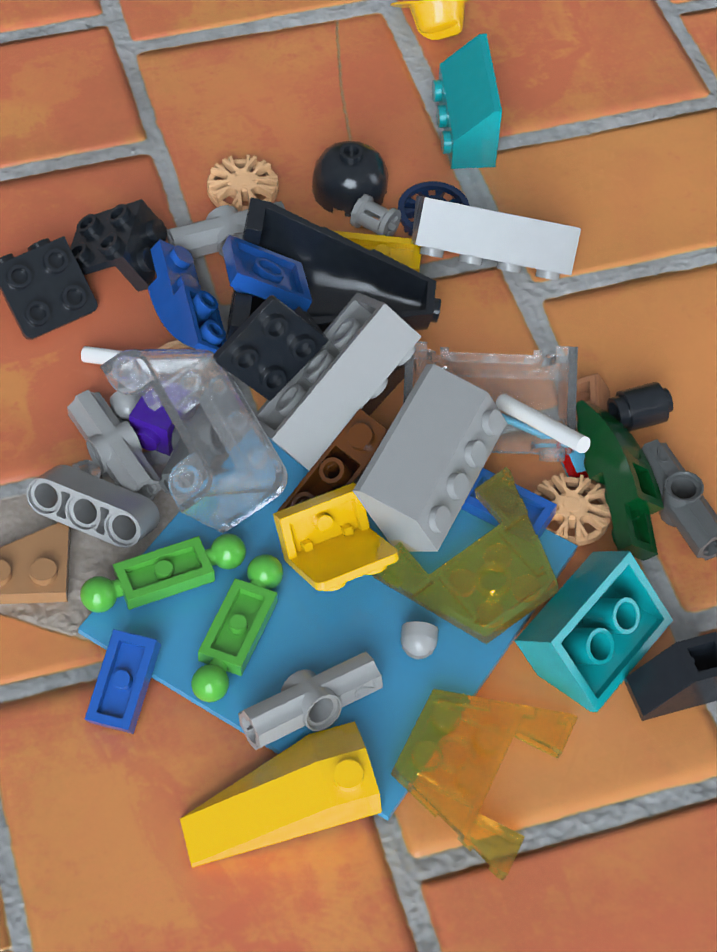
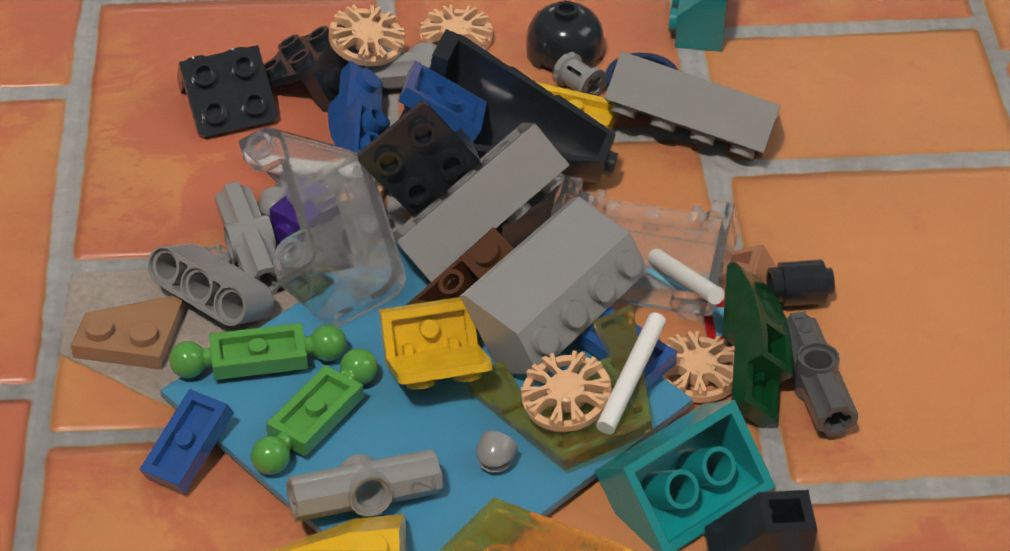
camera: 15 degrees right, 10 degrees down
none -> light nougat wheel [328,4,405,66]
none -> light nougat wheel [521,350,612,432]
none -> white bar [596,312,666,434]

